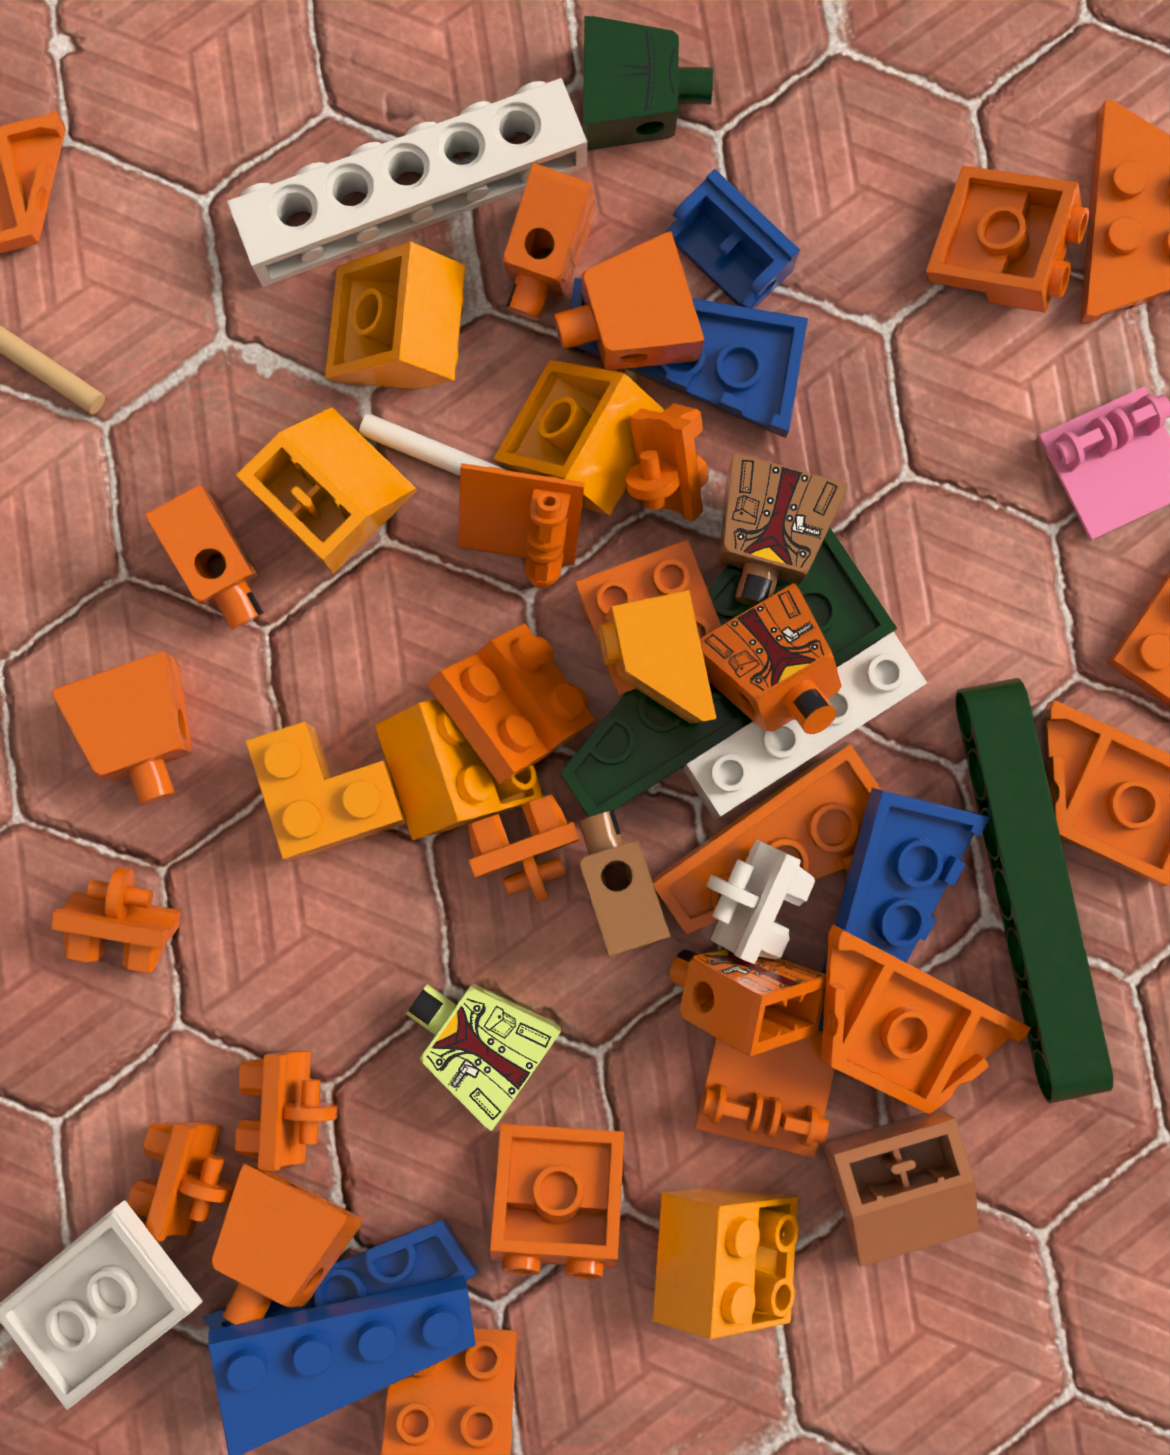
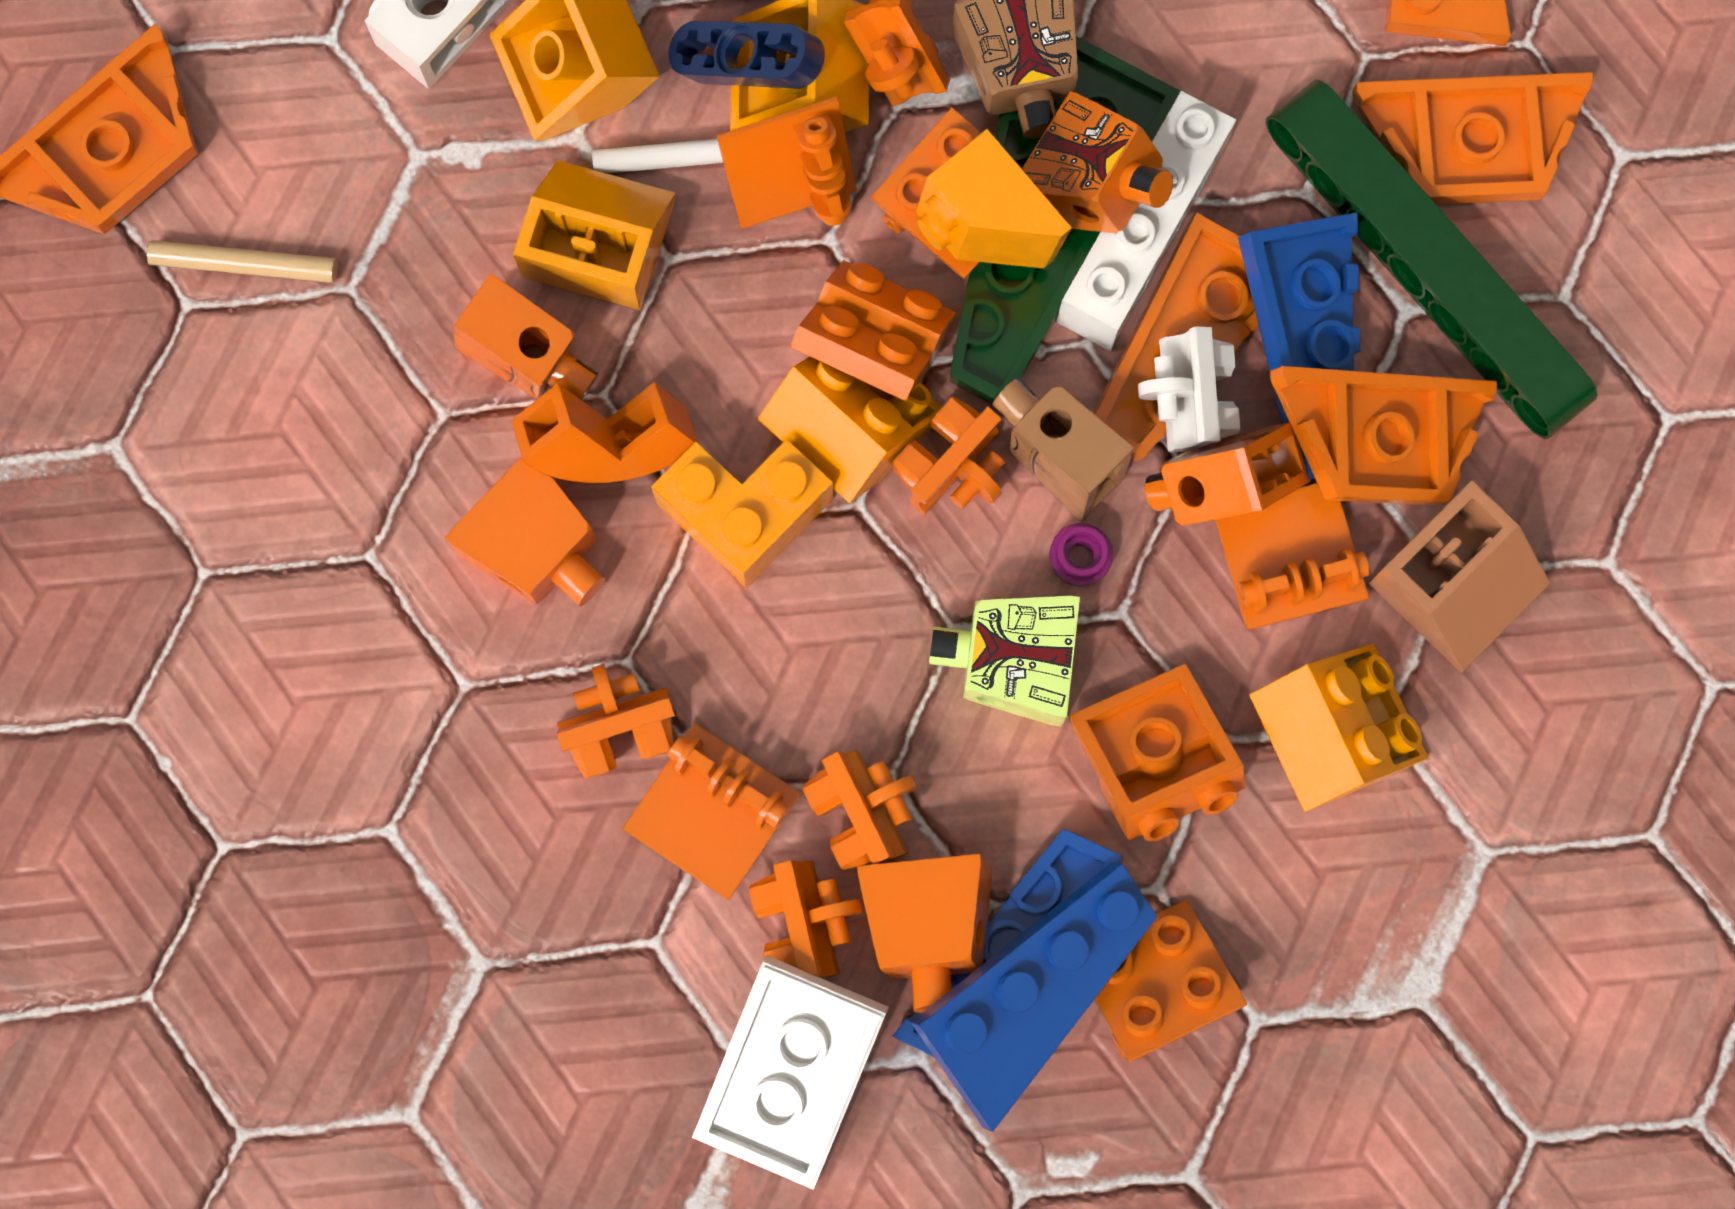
camera: 25 degrees left, 5 degrees down
none -> orange brick [511,382,700,483]
none -> orange hinge [622,722,801,901]
none -> dark blue beam [668,21,825,89]
none -> magenta plate [1049,523,1113,587]

